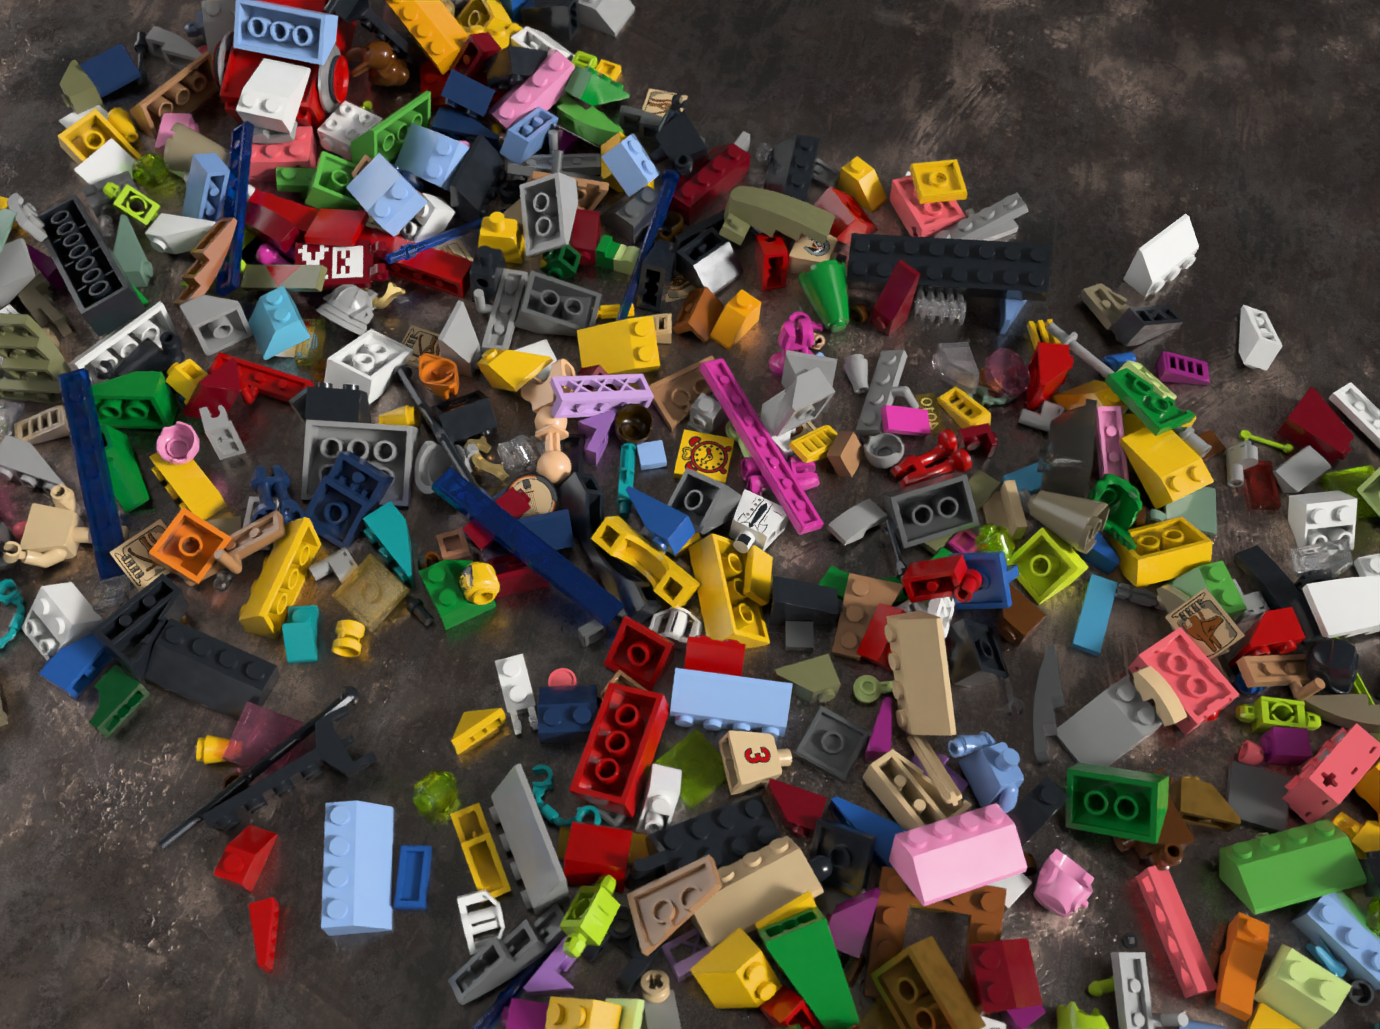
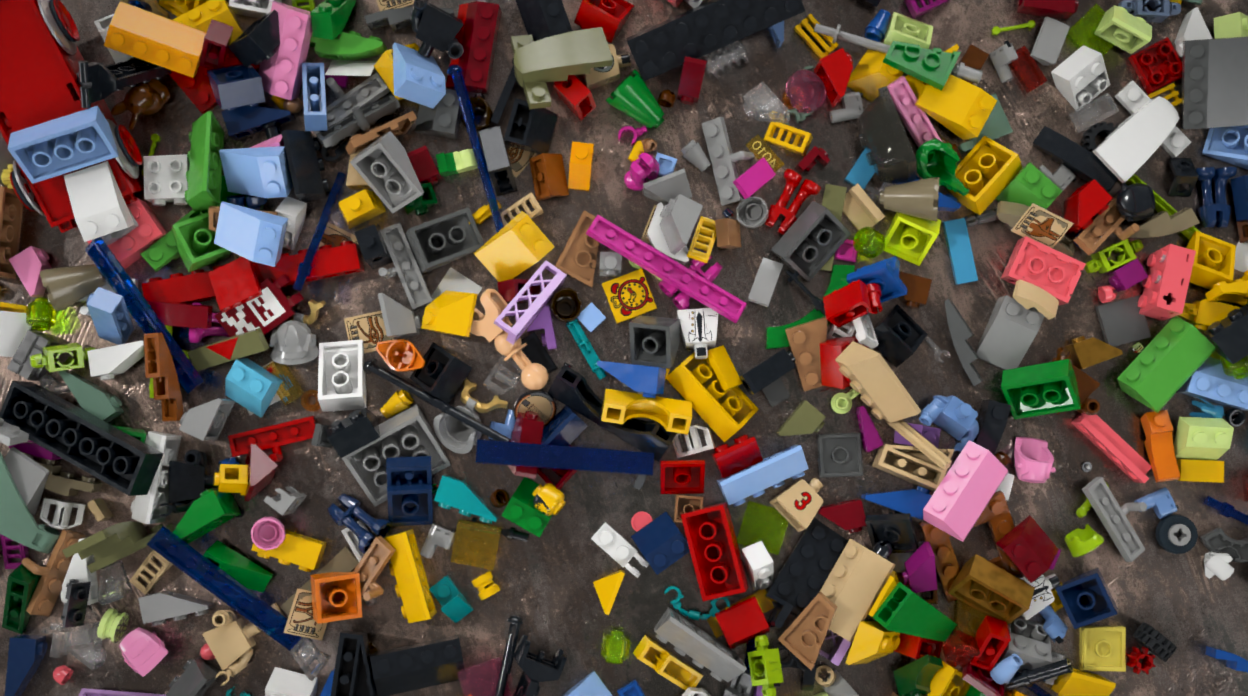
camera: 30 degrees left, 25 degrees up
nougat tile [436,528,470,560] -> none

